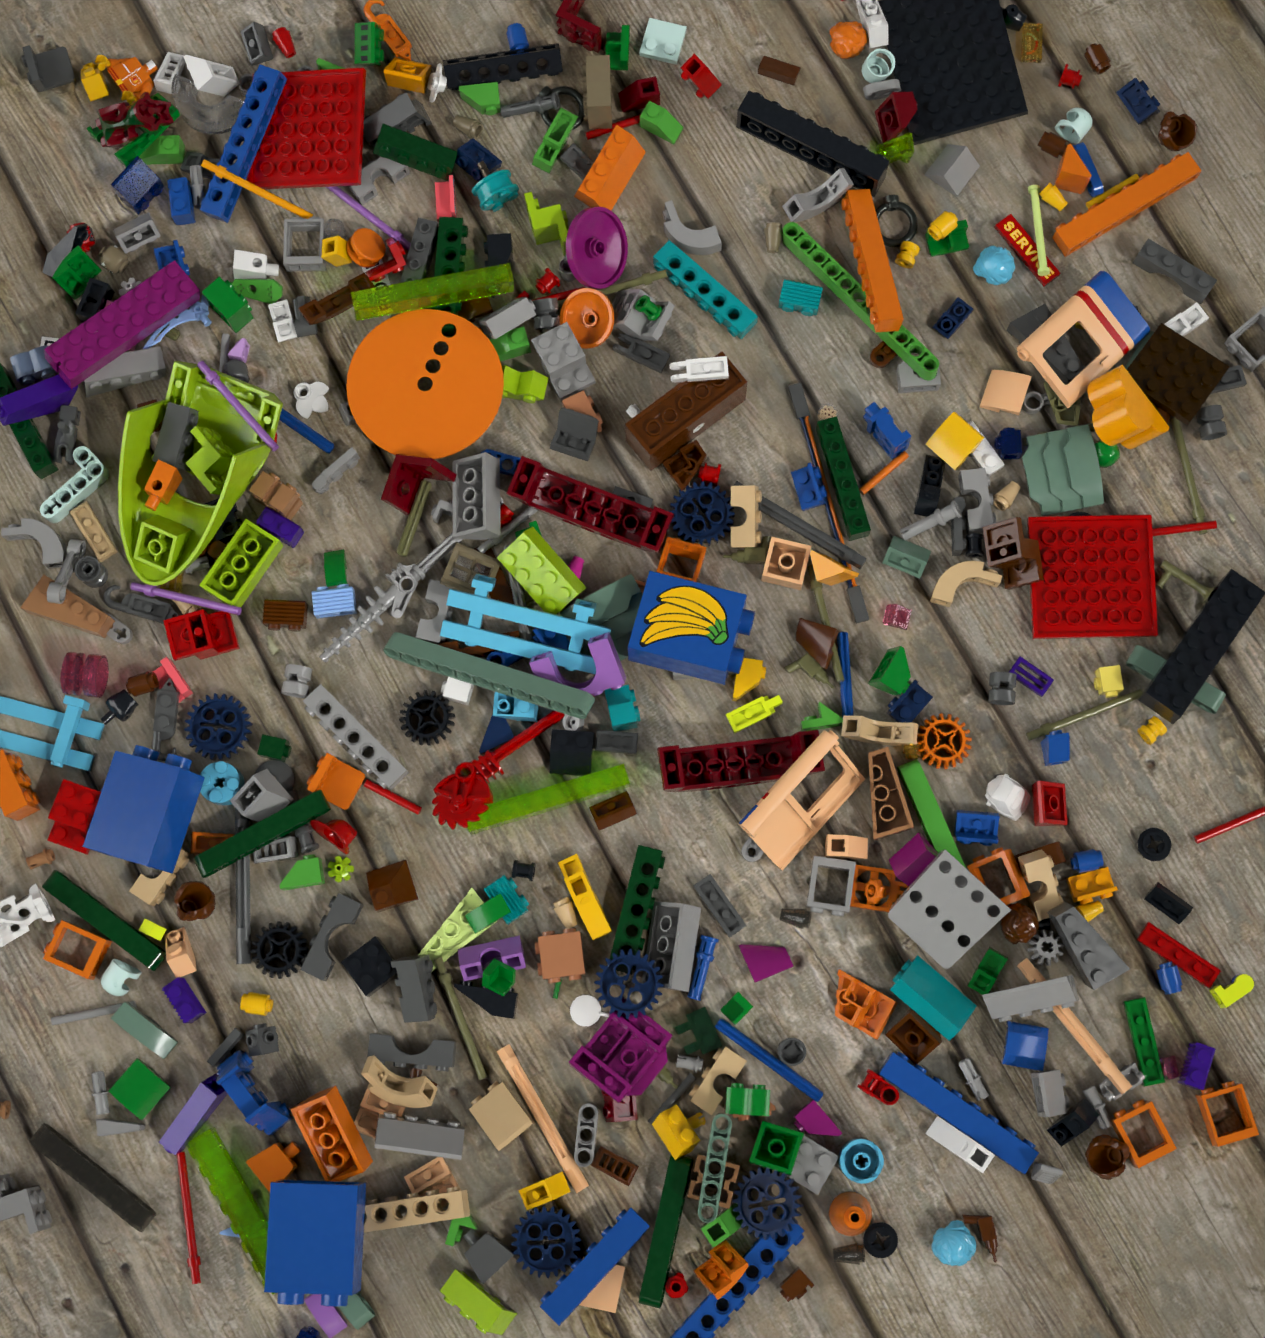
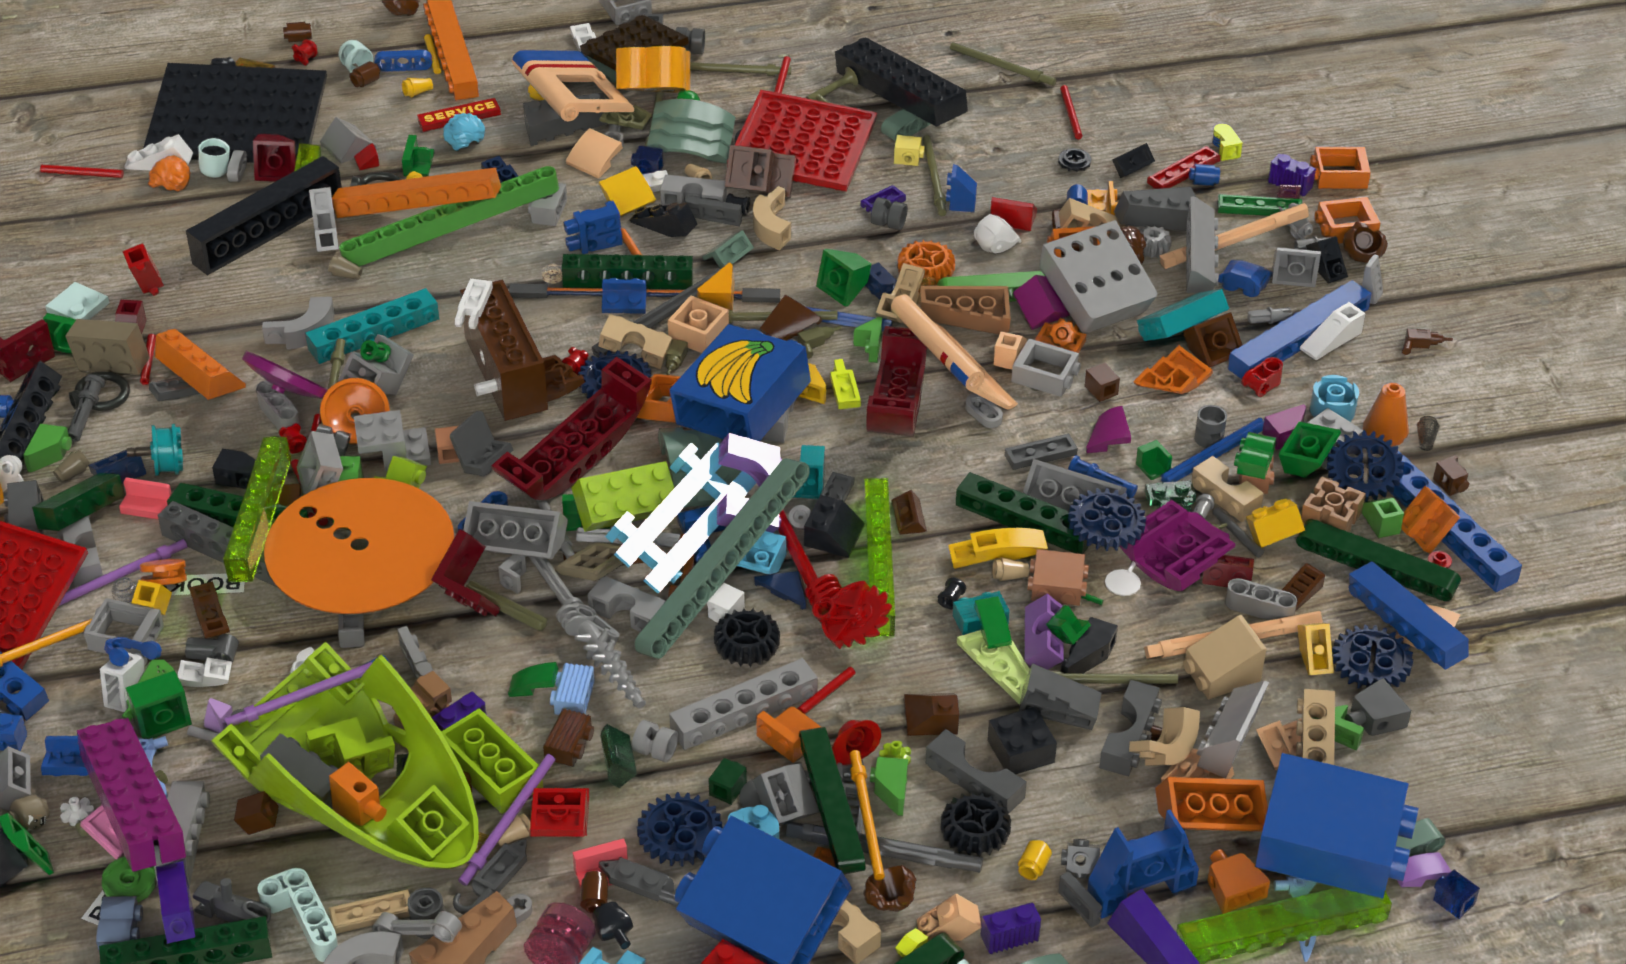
camera: 80 degrees left, 35 degrees down
black brick [75,278,115,322] -> none
red bracket [365,237,406,282] -> none
lime wedge [440,1269,517,1335] -> none
lime bracket [524,192,569,256] -> none
bright green slope [532,108,578,173] -> none
dark grey hinge [612,333,670,373] -> none
bright green slope [640,101,683,145] -> none
sand green beam [698,1113,732,1223] -> none
reddish brown slope [758,56,801,86] -> none
teal brick [778,279,823,316] -> none
clear smoke cone [780,908,812,929] -> none
black gear [863,1222,898,1258] -> none
reddish brown plate [870,339,905,368] -> none
clear pink slope [883,604,912,630] -> none
light grey pin [900,501,962,541] -> none
yellow brick [928,211,958,241] -> none
medium azure hair [931,1220,976,1266] -> none
blue bracket [954,810,1000,846] -> none
green slope [967,947,1008,995] -> none
yellowish green bar [1028,185,1050,276] -> none
orange slope [1054,143,1092,194] -> none
dark blue bracket [1116,77,1160,125] -> none
dark grey arch [1133,238,1217,304] -> none
yellow wheel [1137,716,1167,745] -> none
none -> blue piece [104,637,162,666]
none -> red slope [354,143,379,170]
none -> clear green brick [600,724,637,788]
none -> light orange bar [850,750,885,880]
none -> reddish brown brick [1085,362,1120,402]

